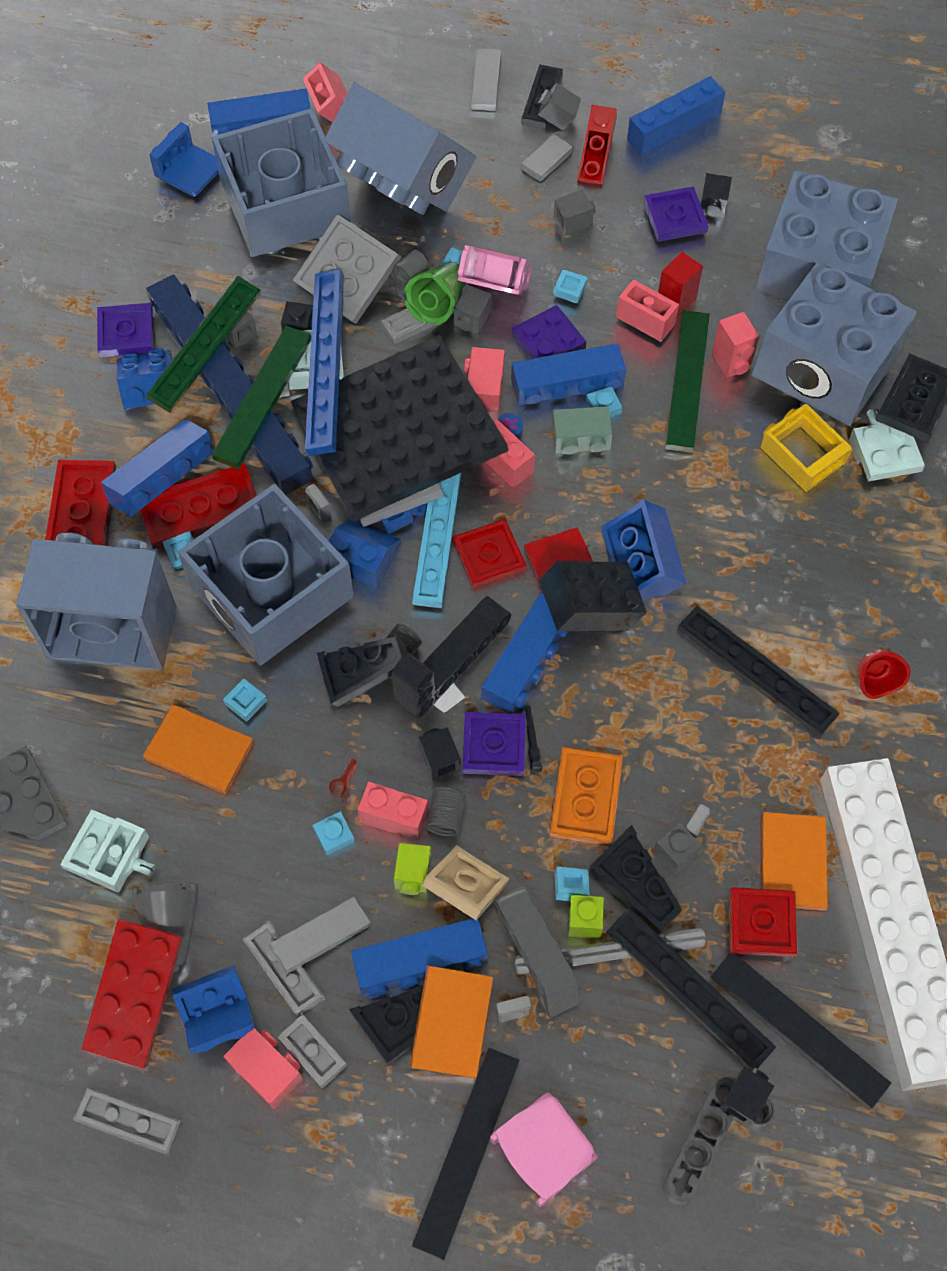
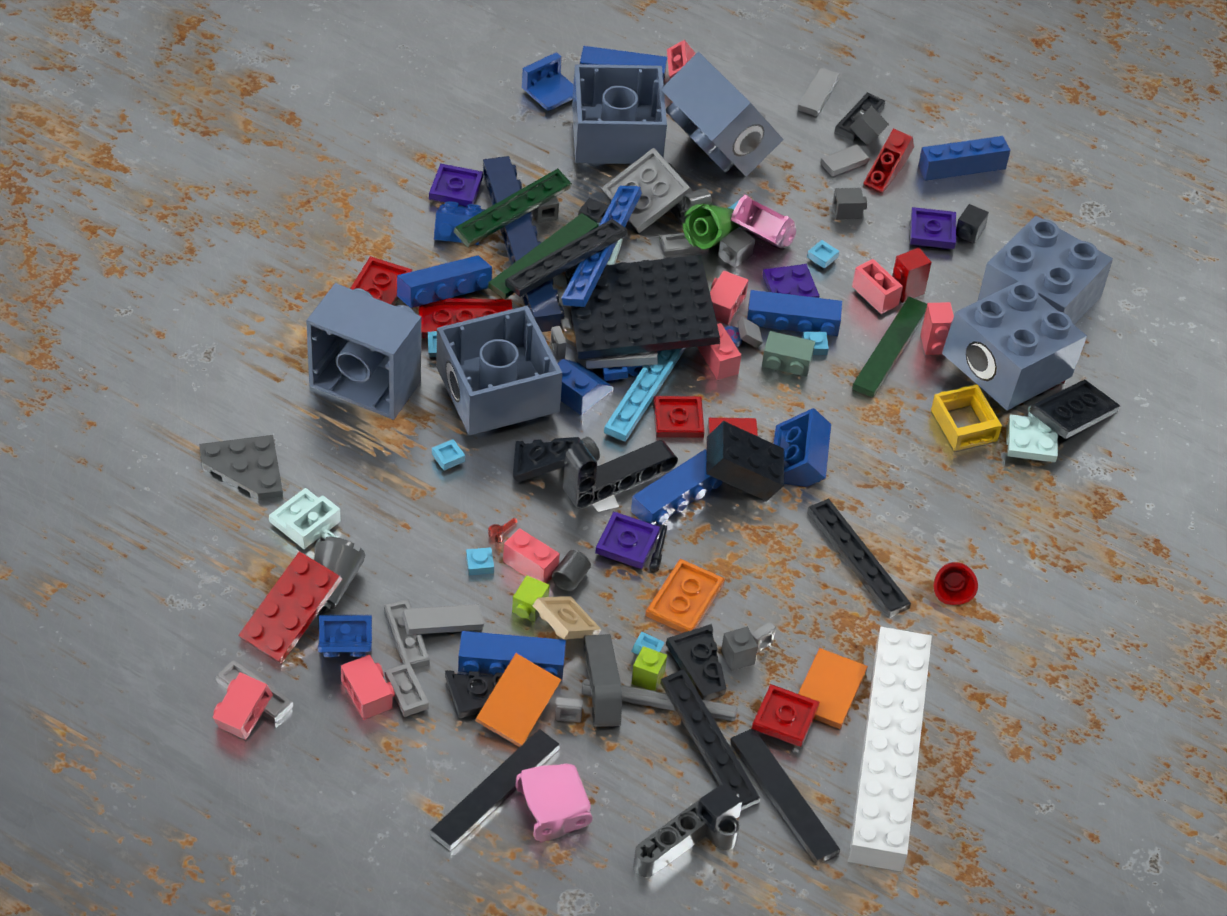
camera: 15 degrees right, 15 degrees down
orange tile [143,704,254,795] -> none
black brick [419,727,461,781] -> none
none -> coral brick [213,672,273,740]
none -> black tile [505,219,627,297]
none -> light grey tile [737,317,763,347]

